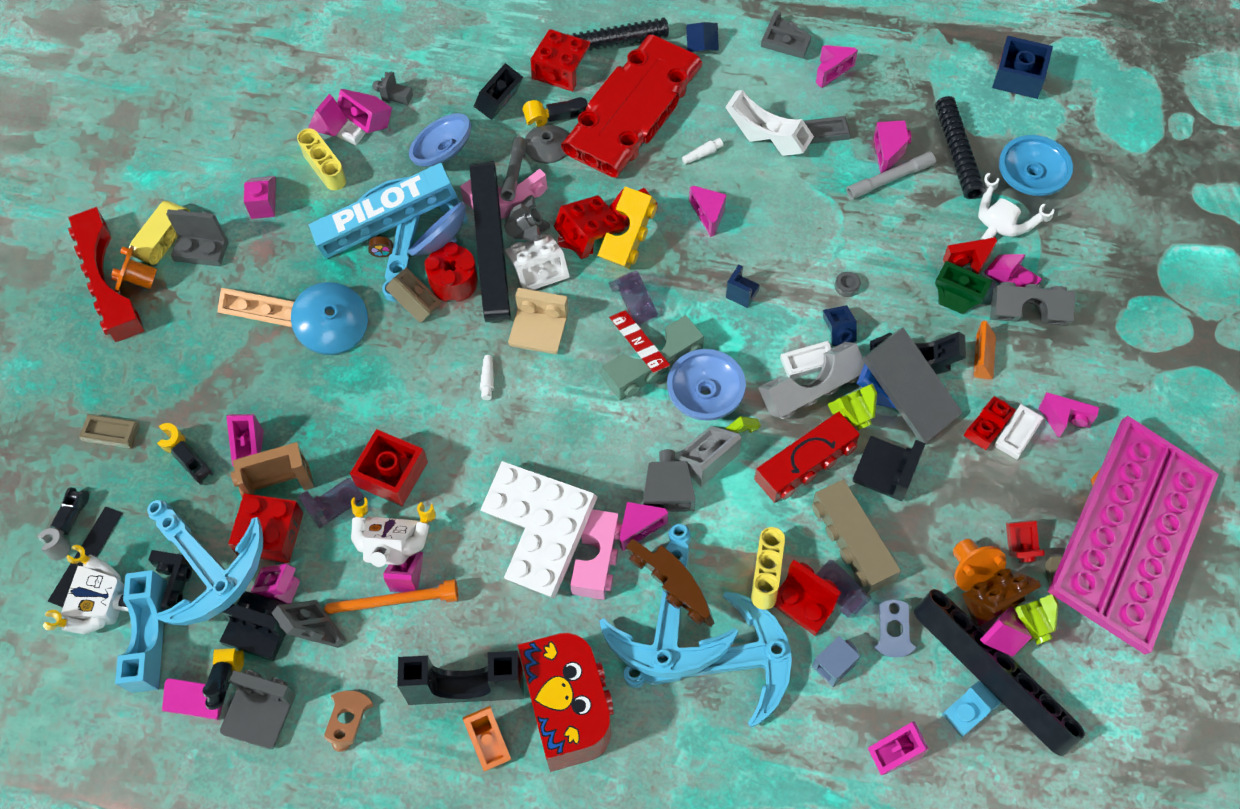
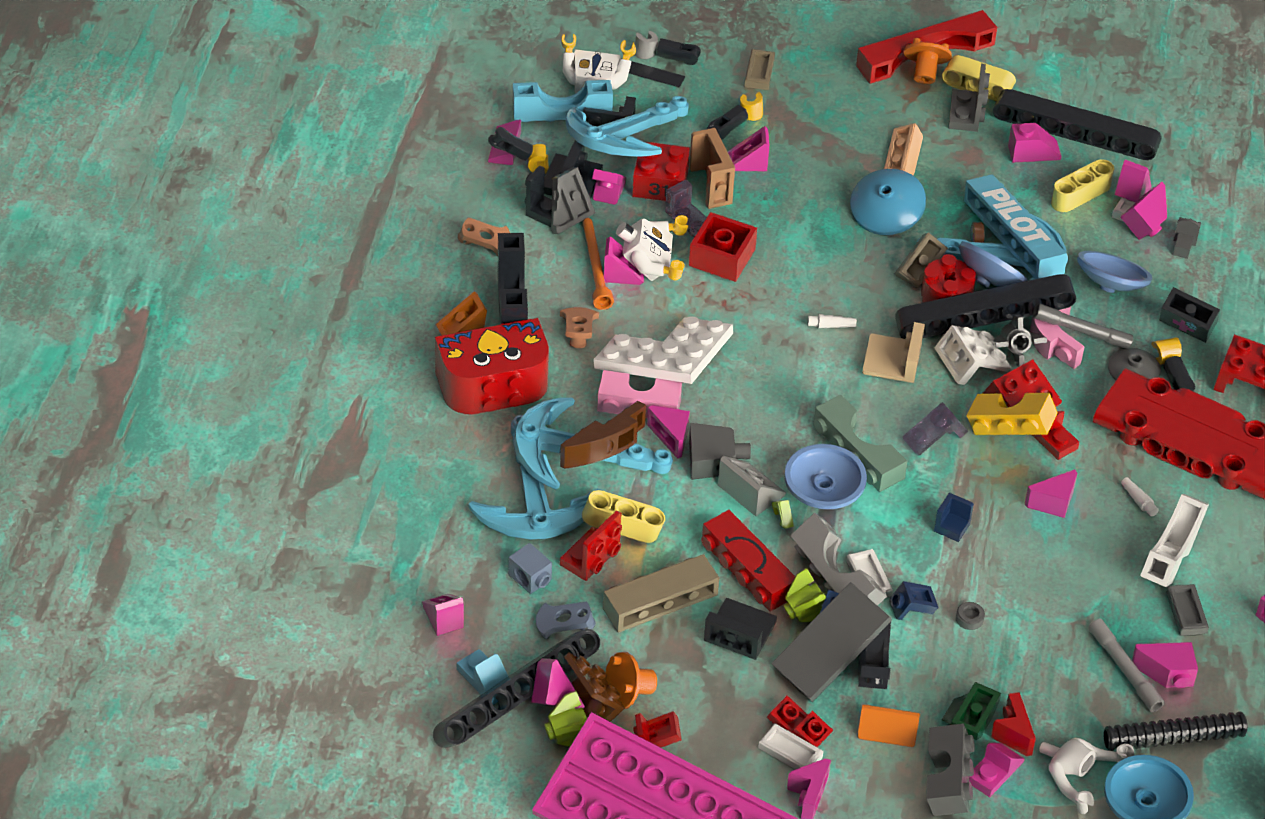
camera: 85 degrees right, 15 degrees down
dark grey bracket [220,669,296,750] -> none
red sticker [609,310,670,373] -> none
clear purple bracket [816,560,873,618] -> none
none -> black bracket [525,166,552,227]
none -> nougat piece [560,307,599,348]
none -> black beam [993,89,1162,161]

